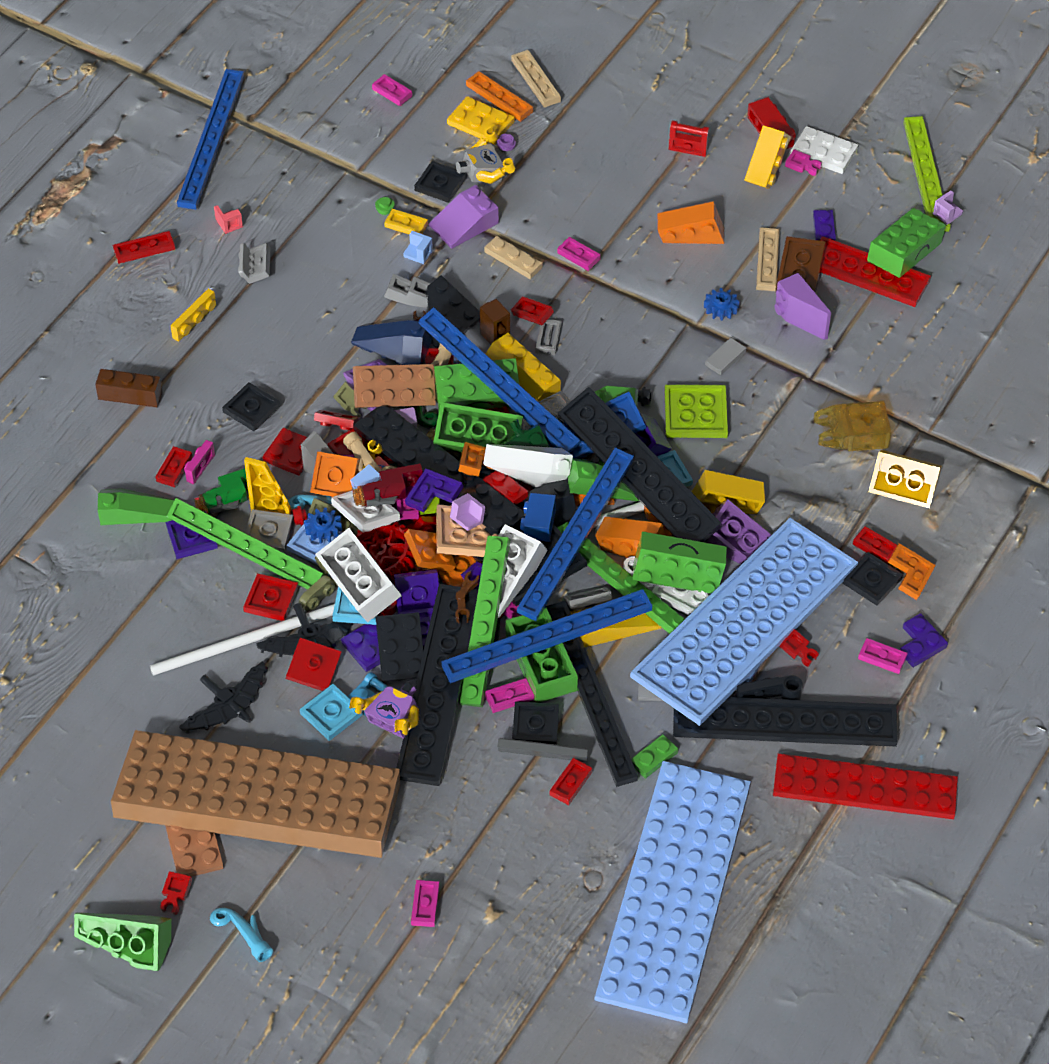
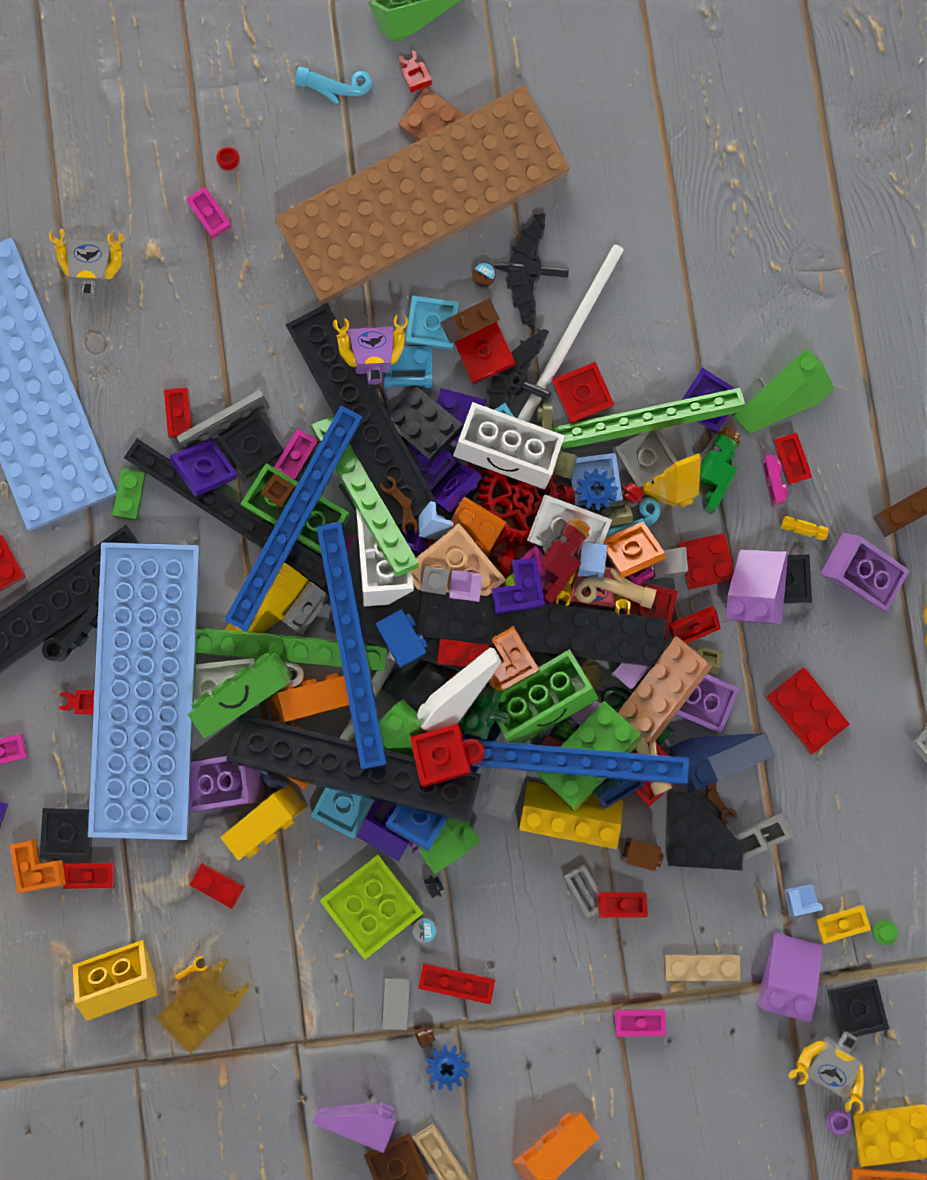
camera: 140 degrees right, 30 degrees up
none -> torso [49,229,125,297]
none -> dark purple plate [170,439,237,497]
none -> yellow hand [176,956,208,981]
none -> red plate [189,863,245,909]
none -> red plate [216,147,240,171]
none -> reddish brown plate [260,473,295,508]
none -> red plate [410,723,471,787]
none -> tile [413,917,437,943]
none -> reddish brown plate [414,1024,435,1049]
none -> light blue panel [418,501,453,541]
none -> red plate [418,963,496,1005]
none -> light grey plate [421,565,449,595]
none -> reddish brown brick [440,298,500,344]
none -> red tile [464,739,485,765]
none -> tile [472,262,496,287]
none -> medium lavender slope [726,550,788,625]
none -> red plate [765,667,850,755]
none -> yellow axle [781,516,829,541]
none -> medium lavender slope [820,533,910,612]

